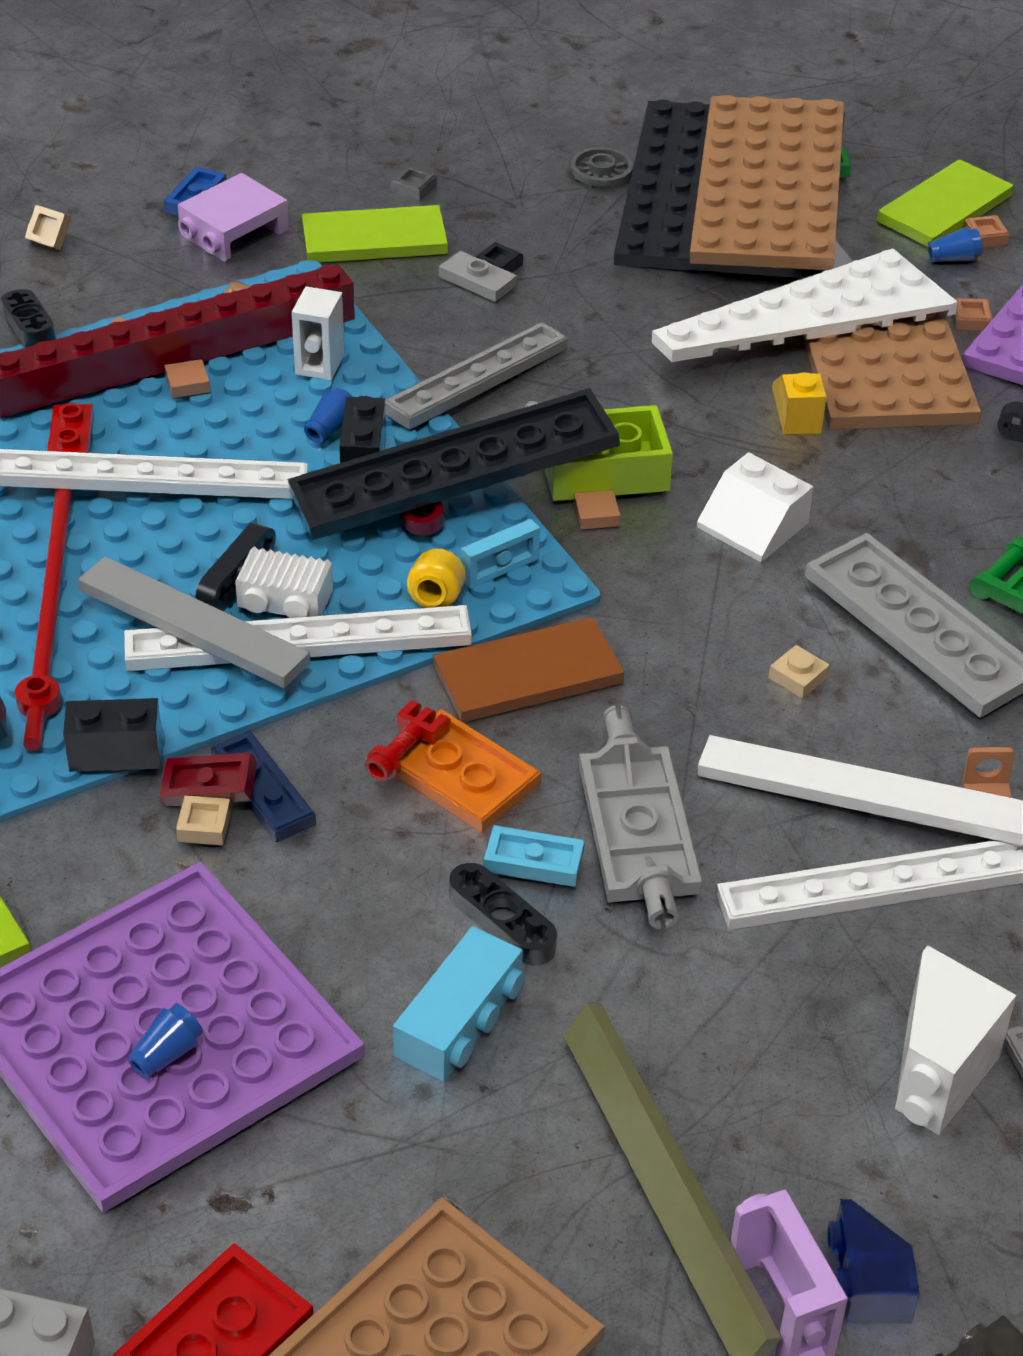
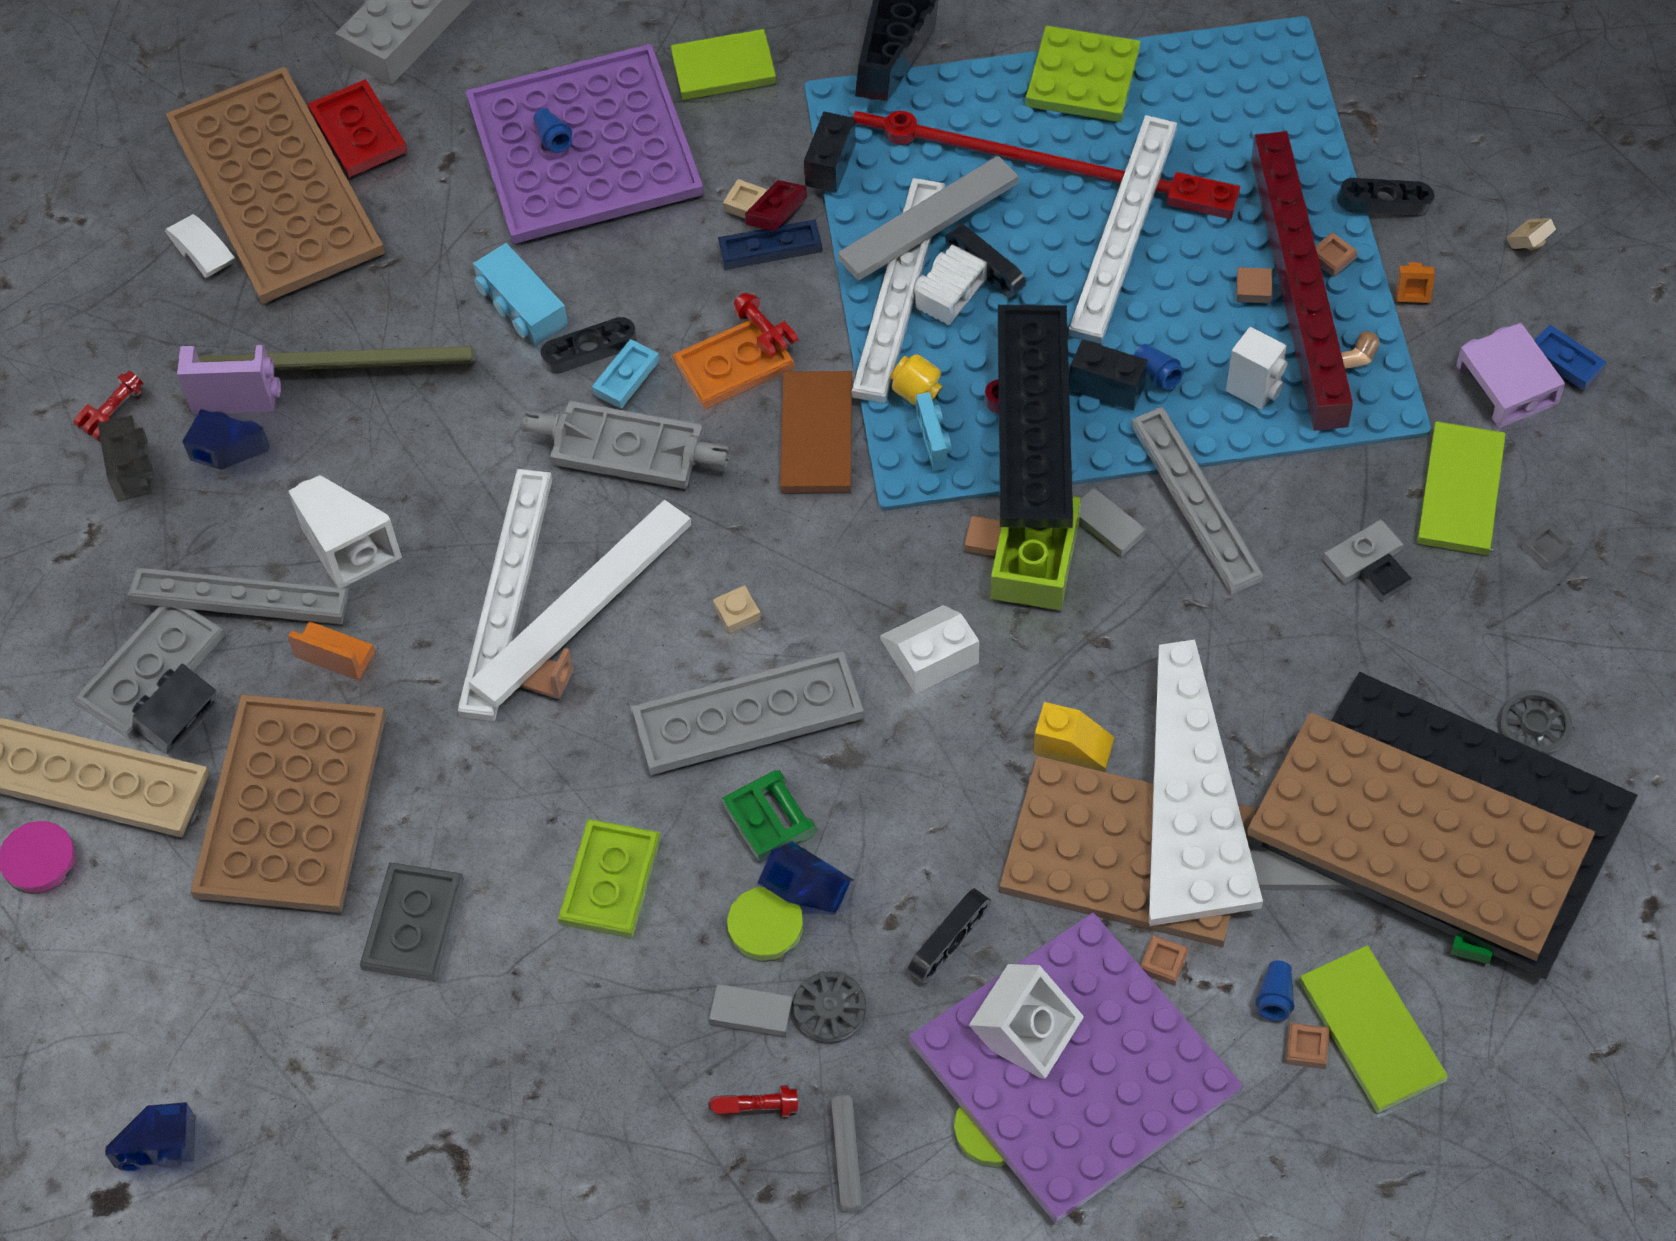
camera: 115 degrees right, 15 degrees up
none -> orange tile [1396,262,1435,303]

